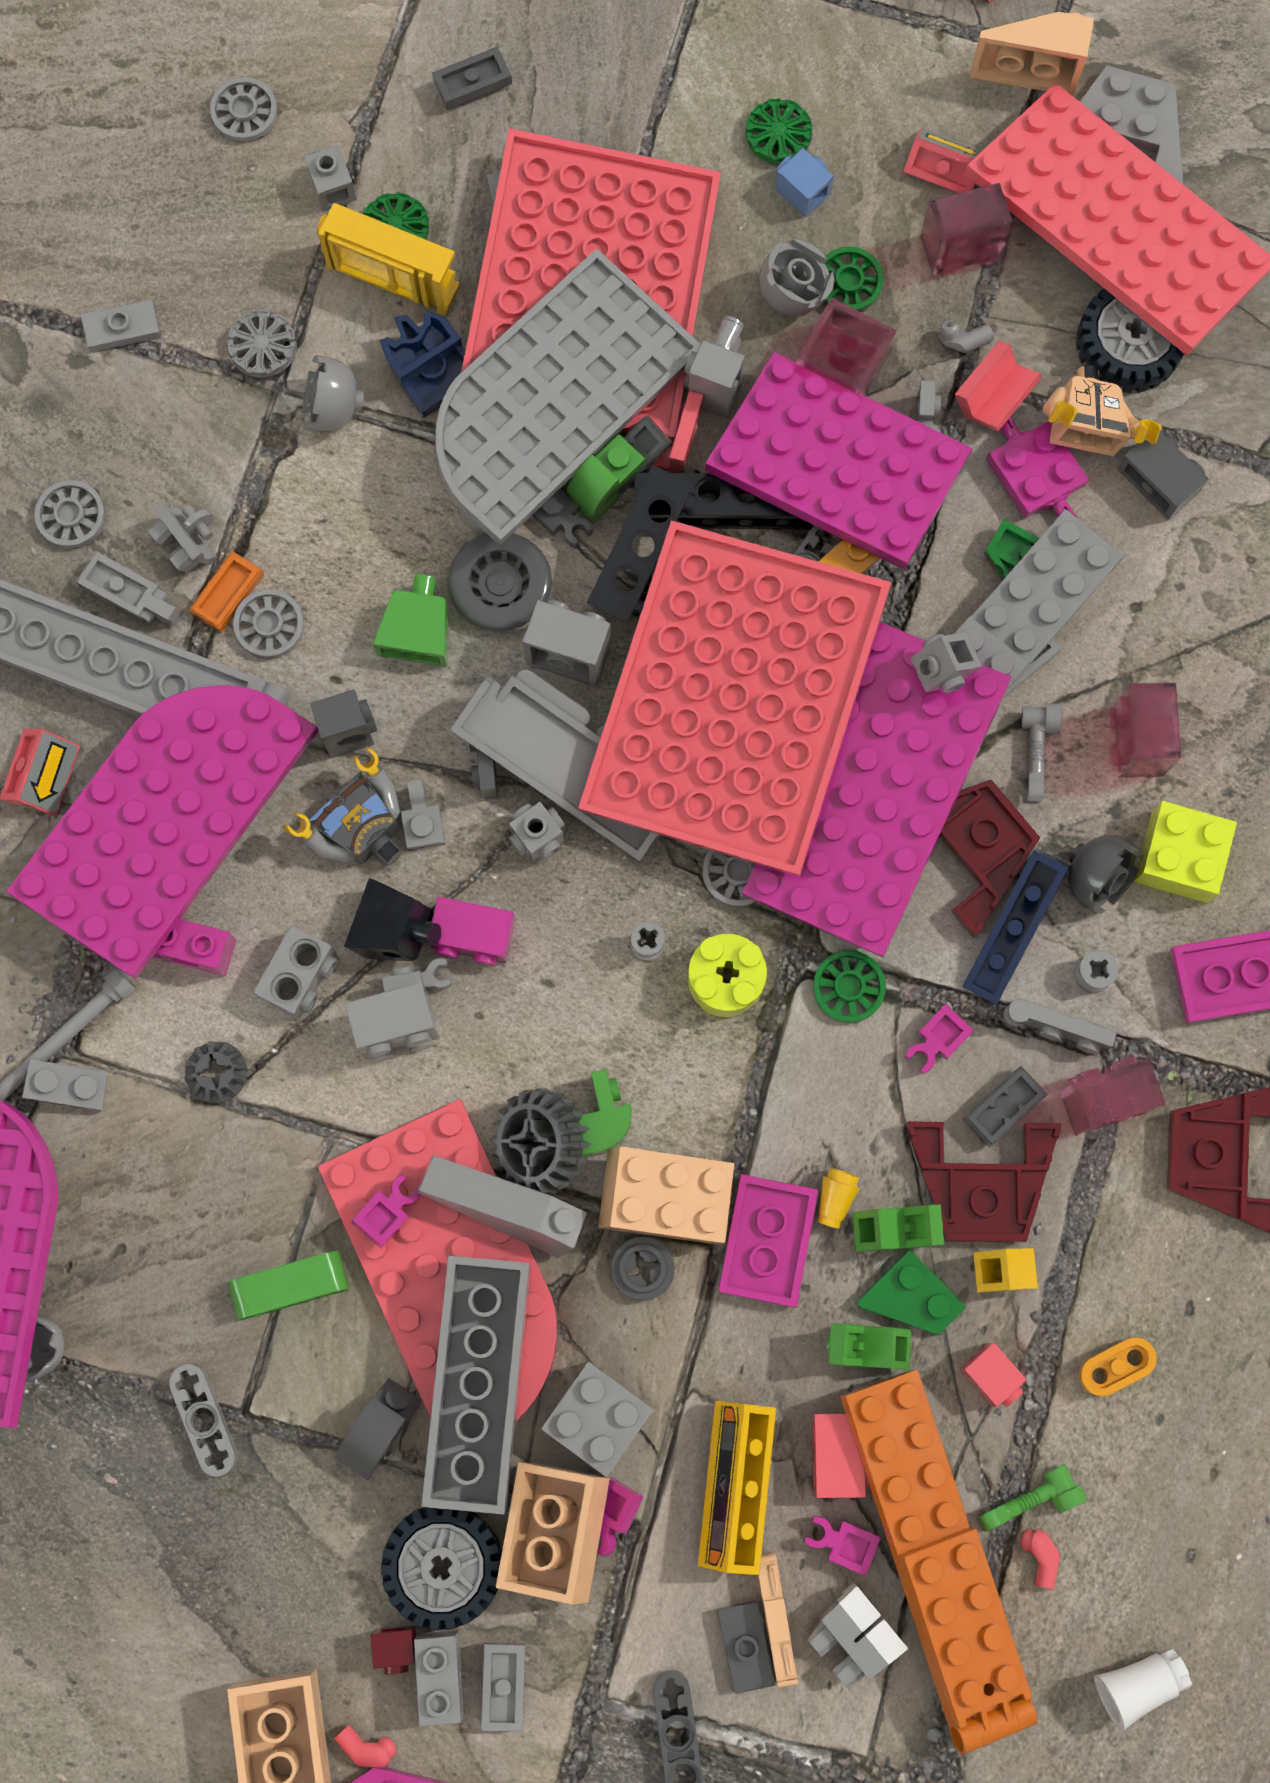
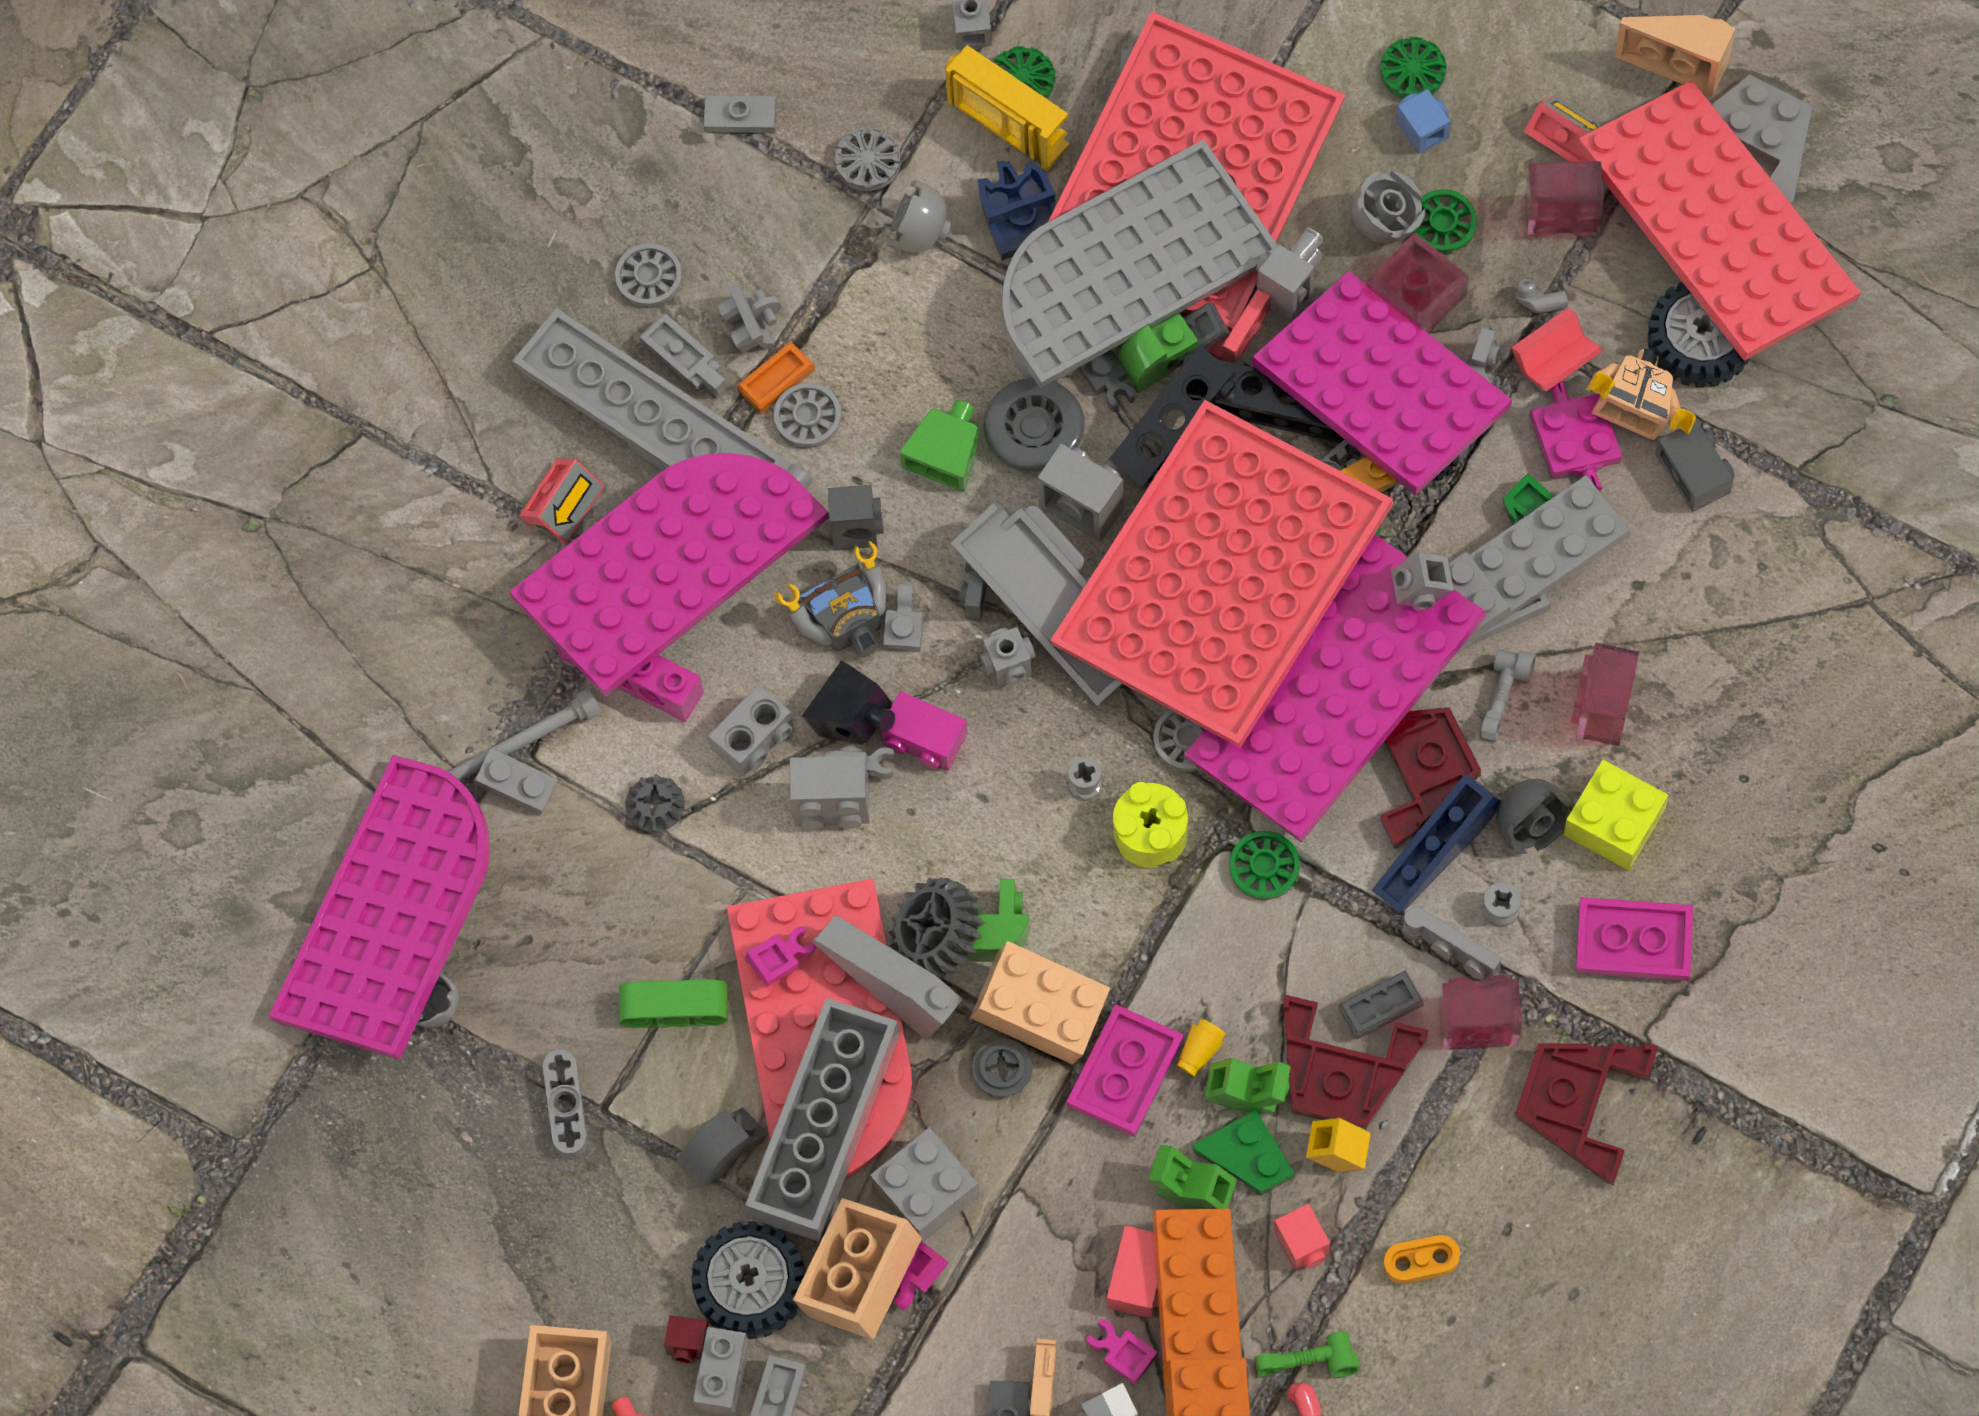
camera: 20 degrees right, 10 degrees down
yellow brick [697,1400,776,1575] -> none
dark pink plate [904,1004,974,1074] -> none

